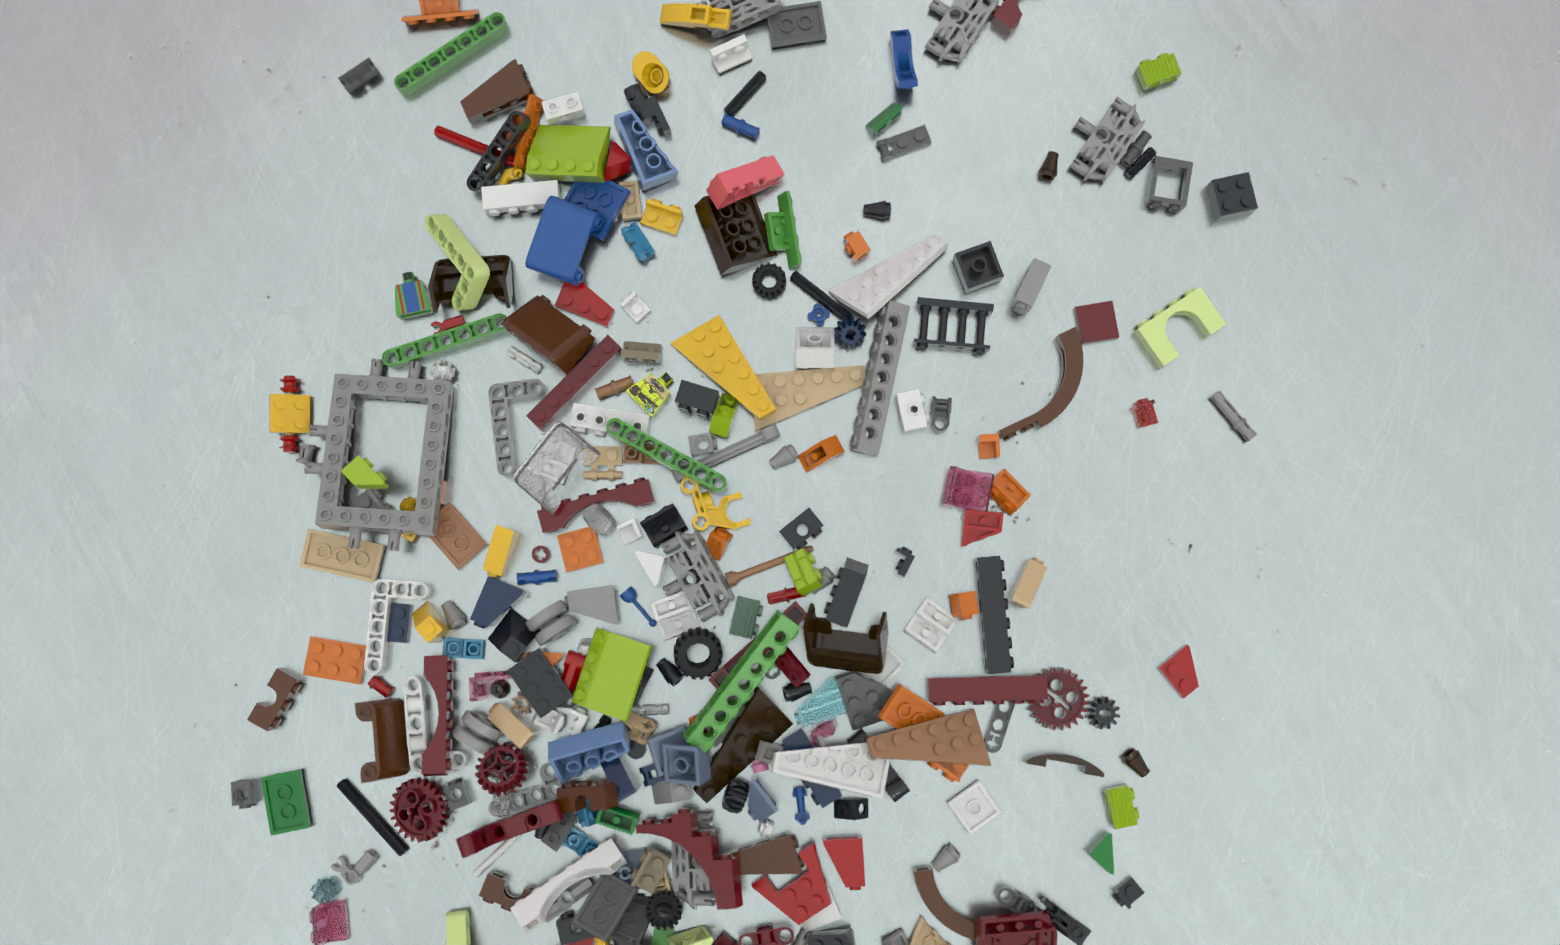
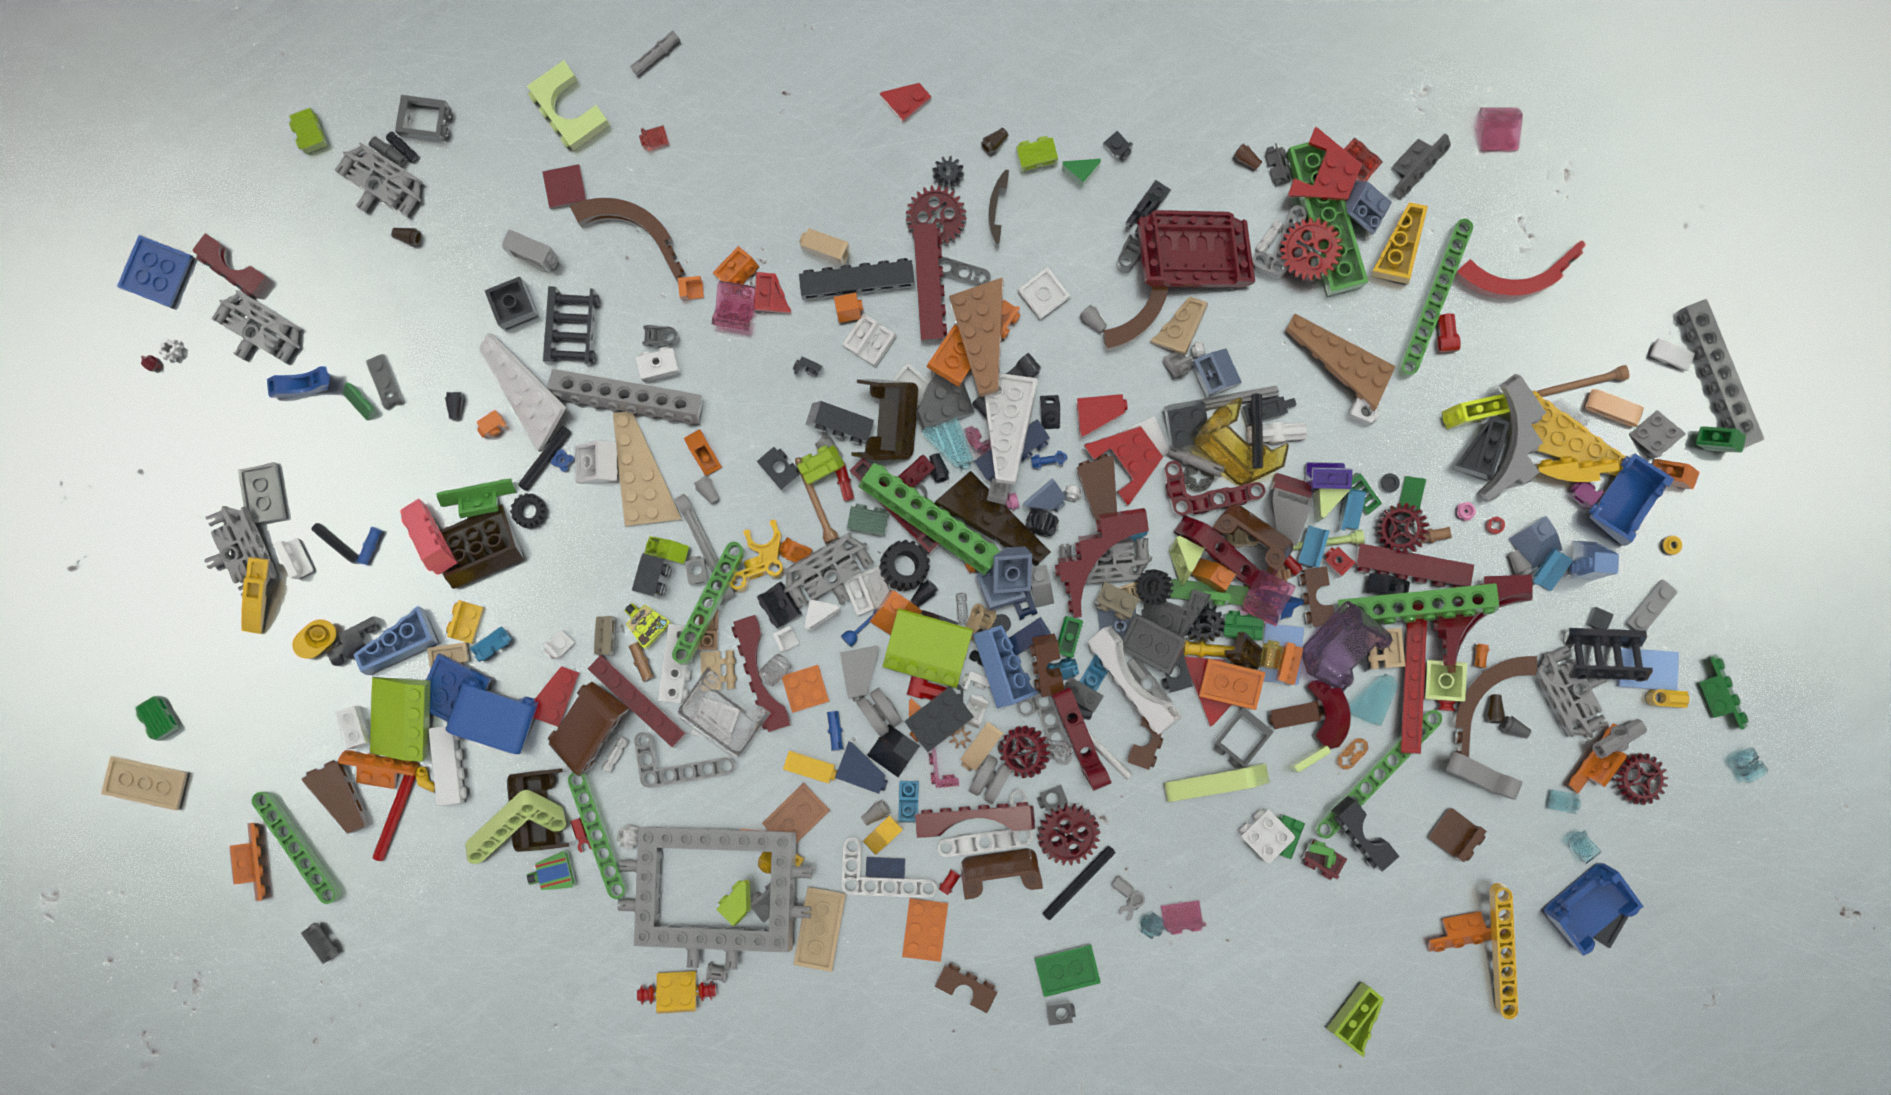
camera: 90 degrees left, 0 degrees up
black beam [467,111,531,193] -> none
dark brown cone [490,679,509,699] -> none
dark red bush [532,546,550,563] -> none
white plate [577,638,592,656] -> none
red slope [604,141,632,181] -> none
yellow wing [670,315,777,420] -> none
dark blue gear [834,315,866,348] -> none
black brick [1206,172,1258,222] -> none
none -> orange slope [869,589,922,636]

